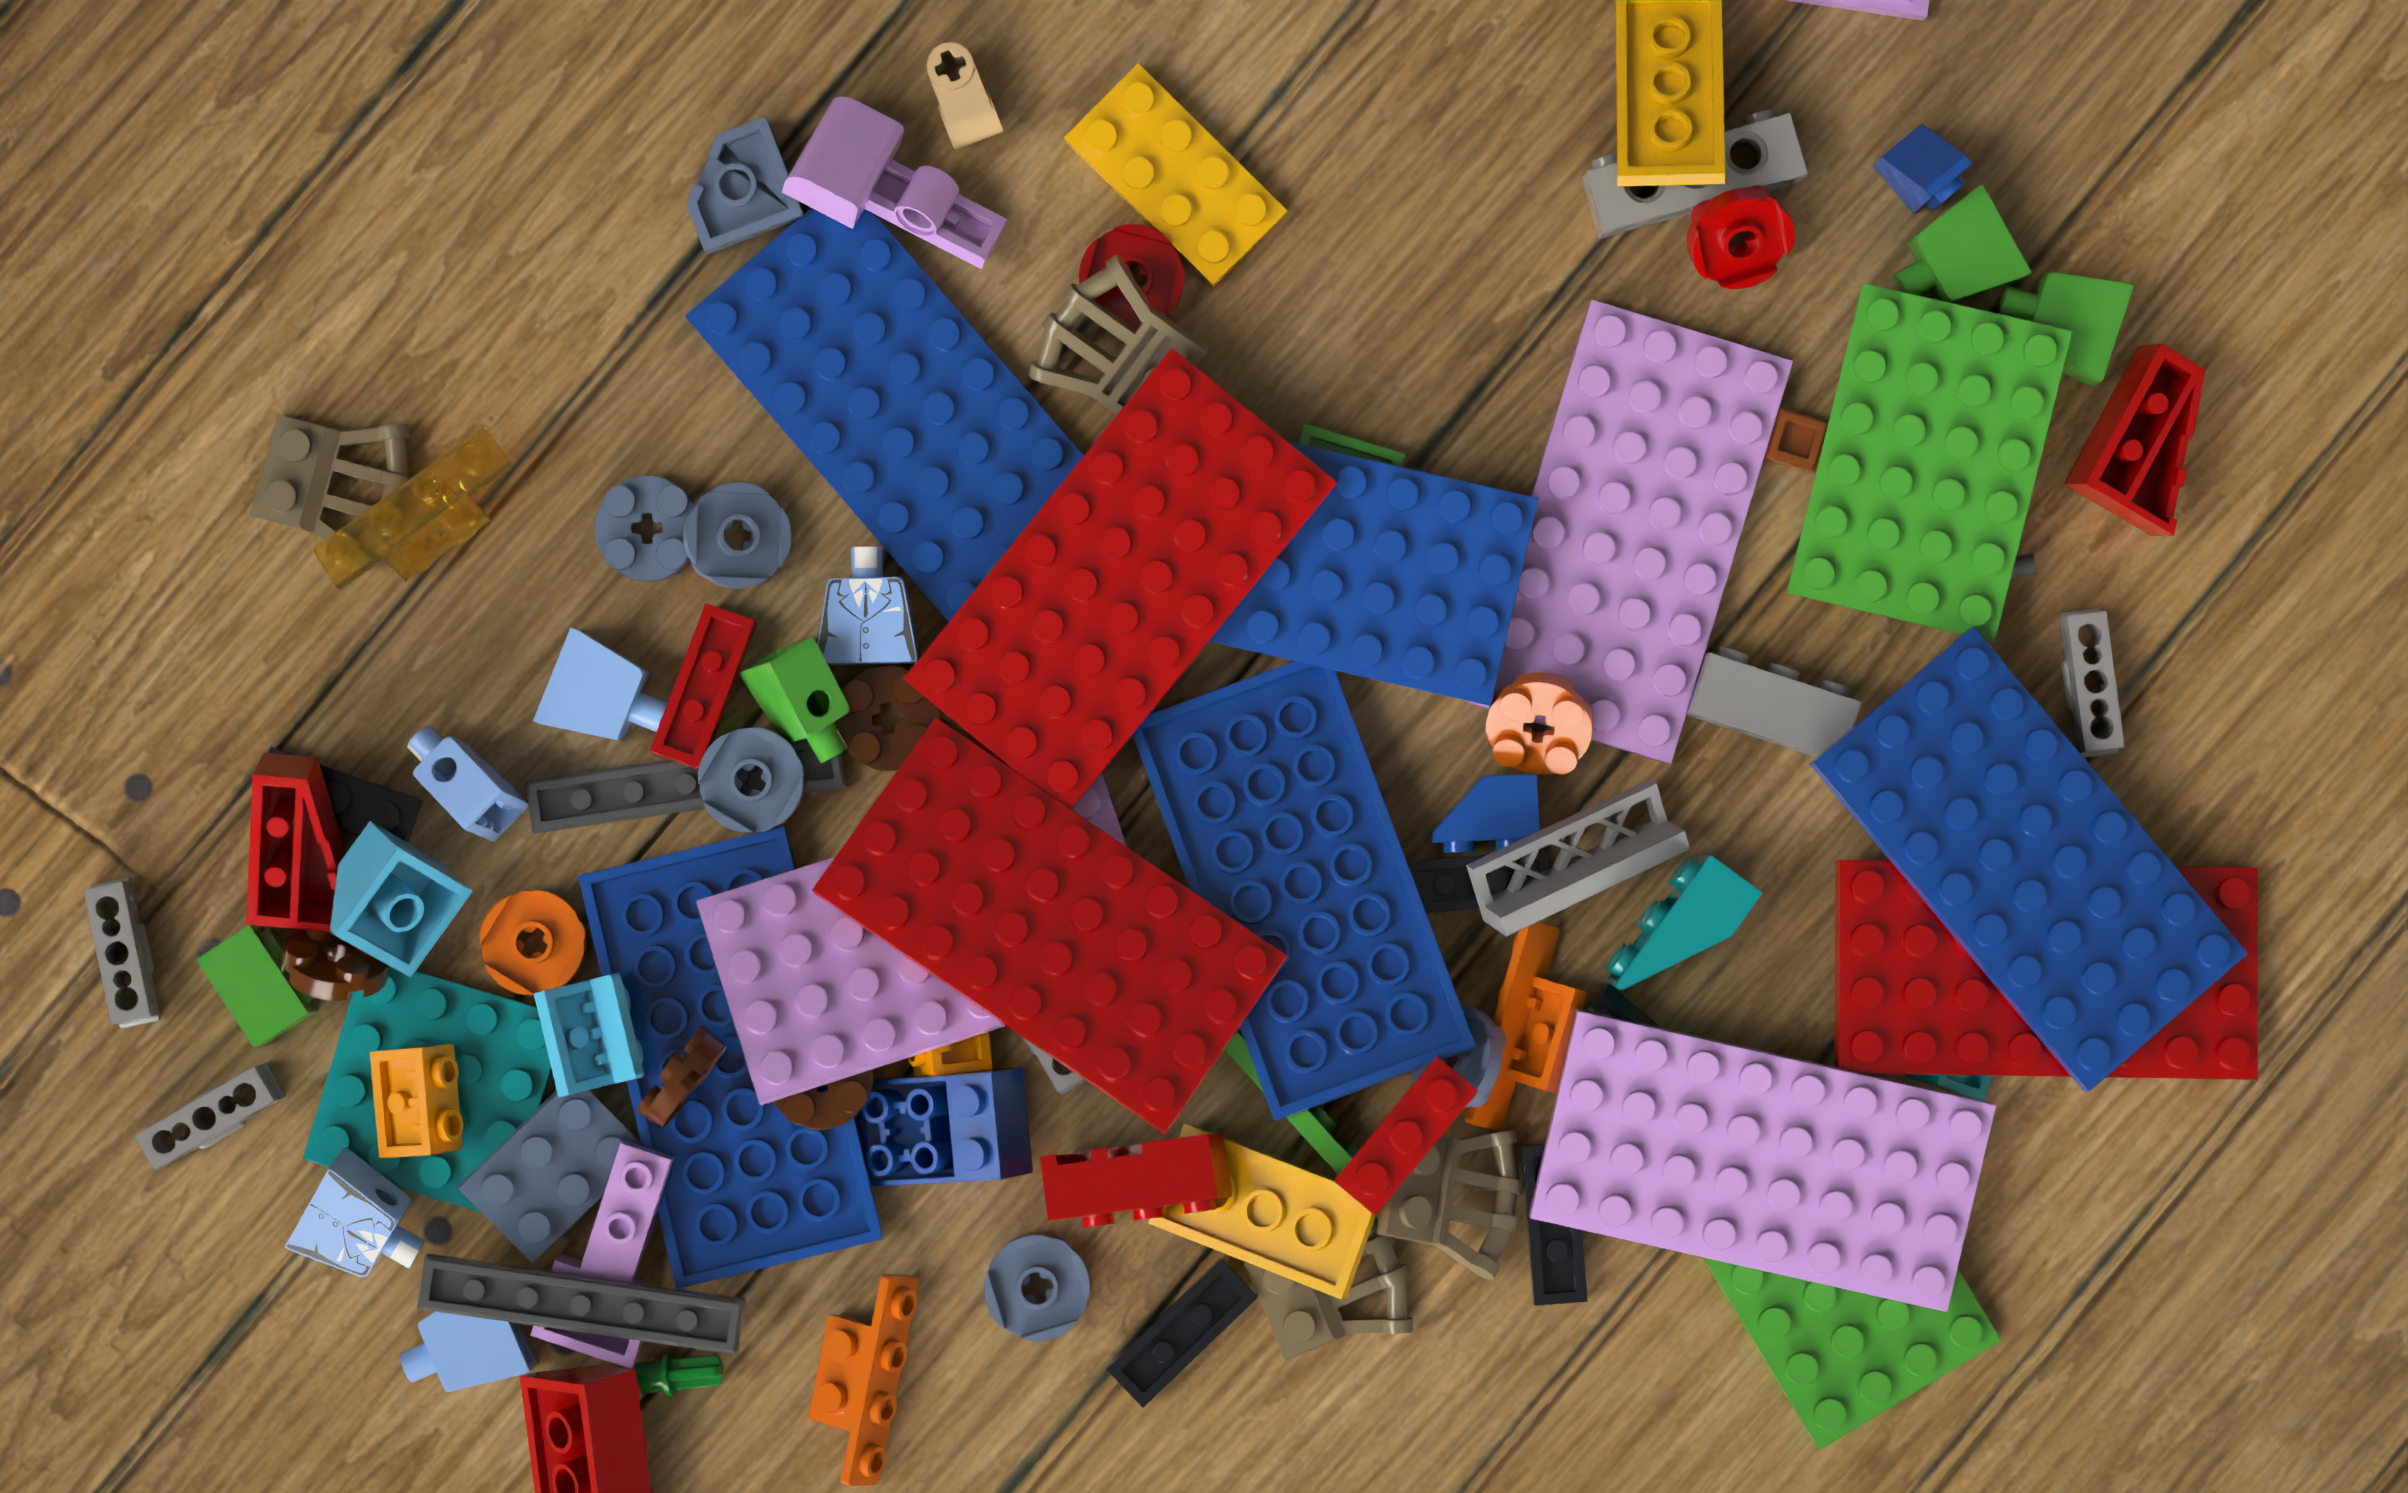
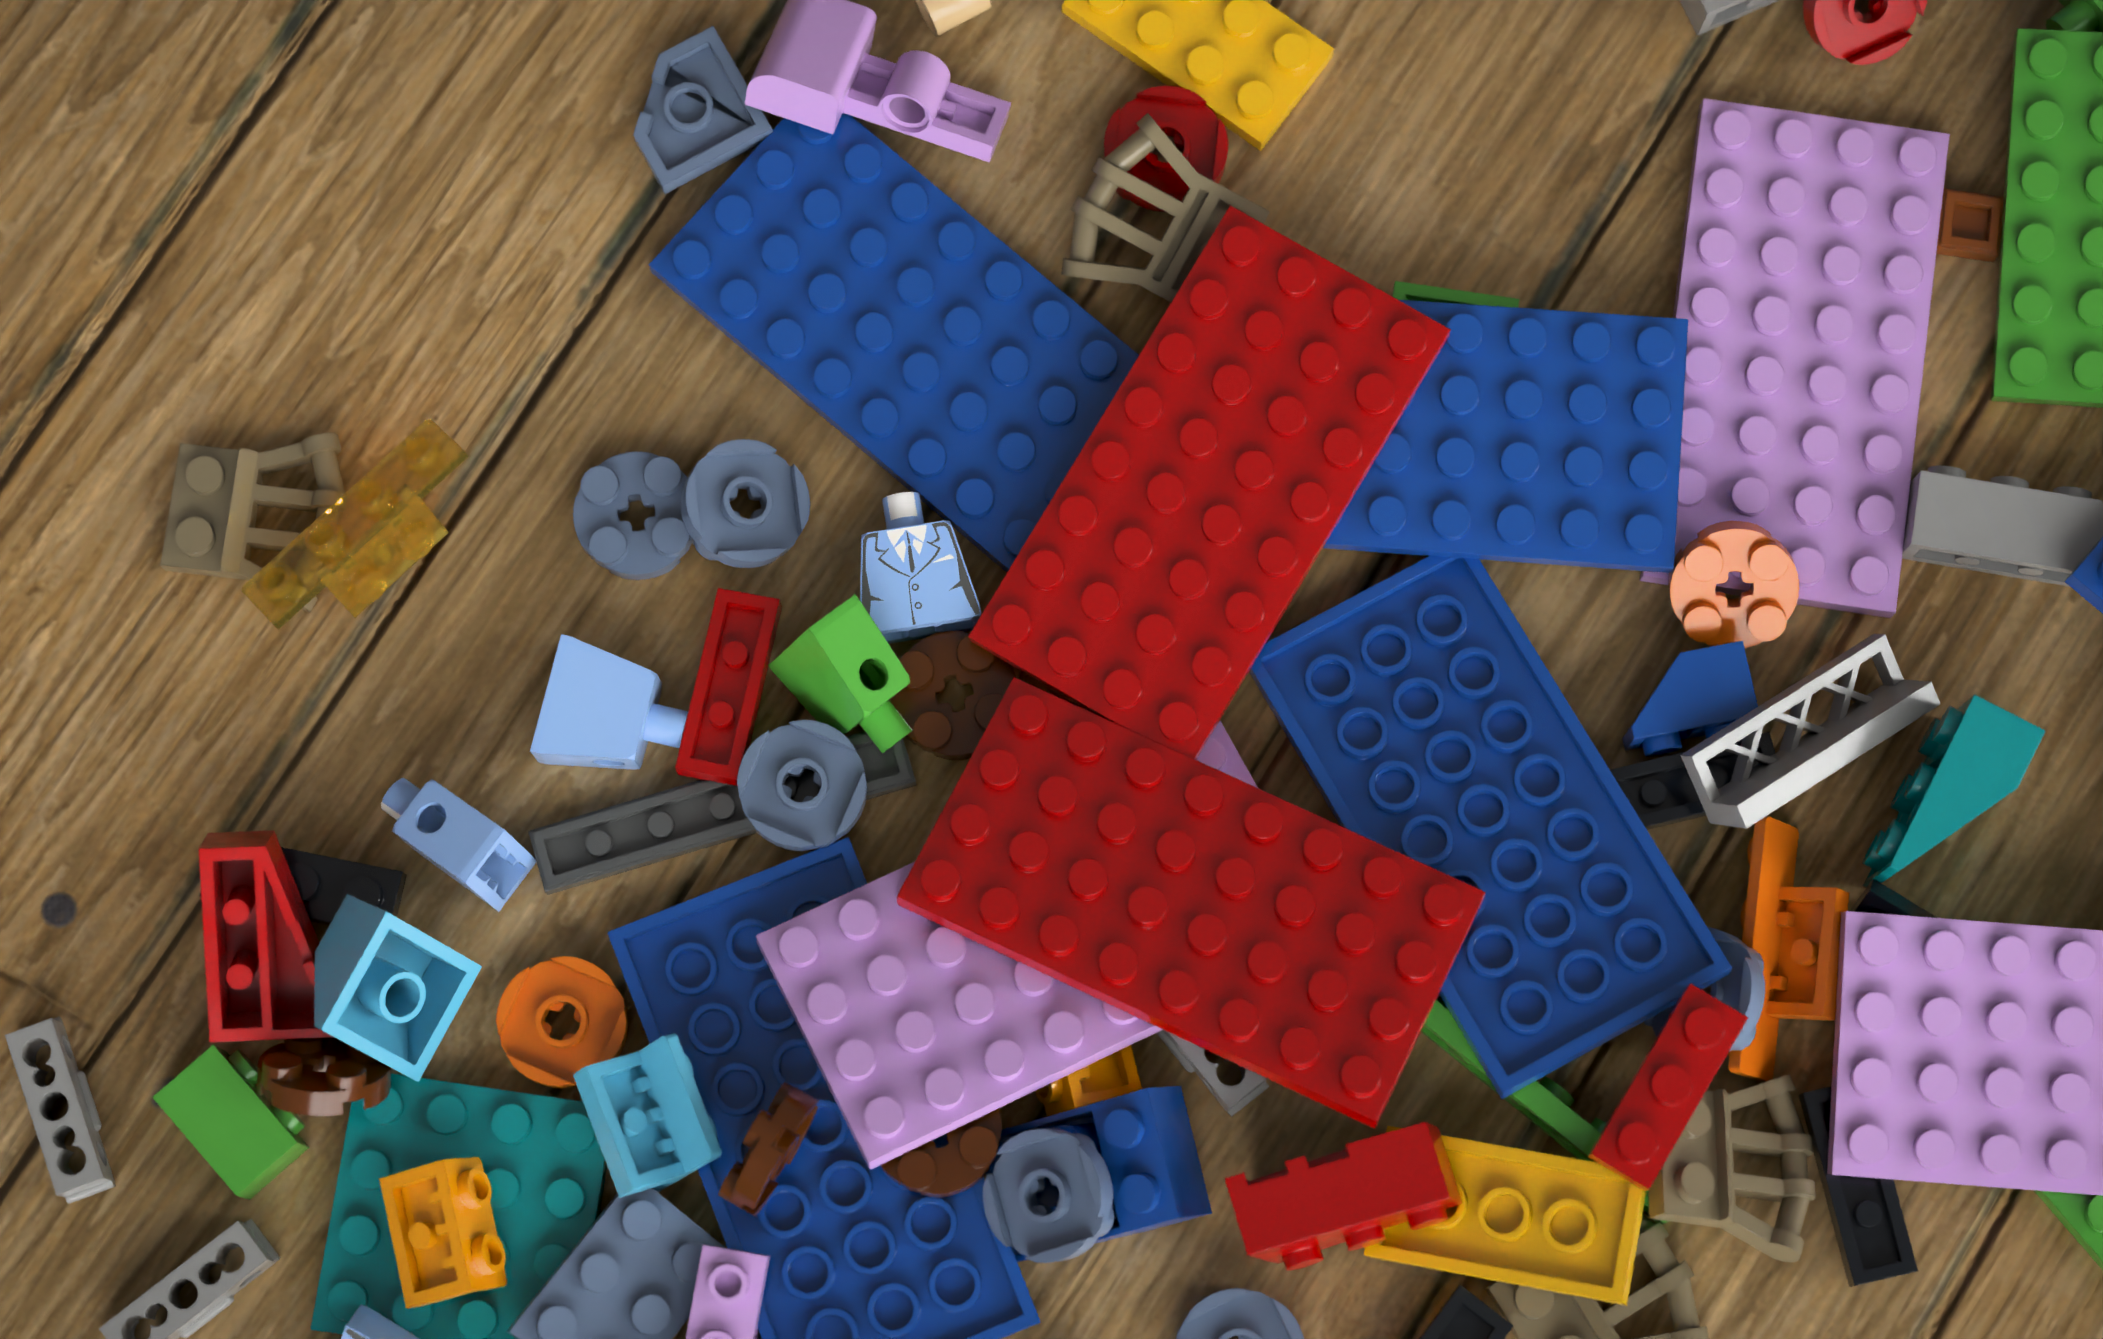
camera: 10 degrees left, 10 degrees down
none -> sand blue plate [983,1128,1114,1263]

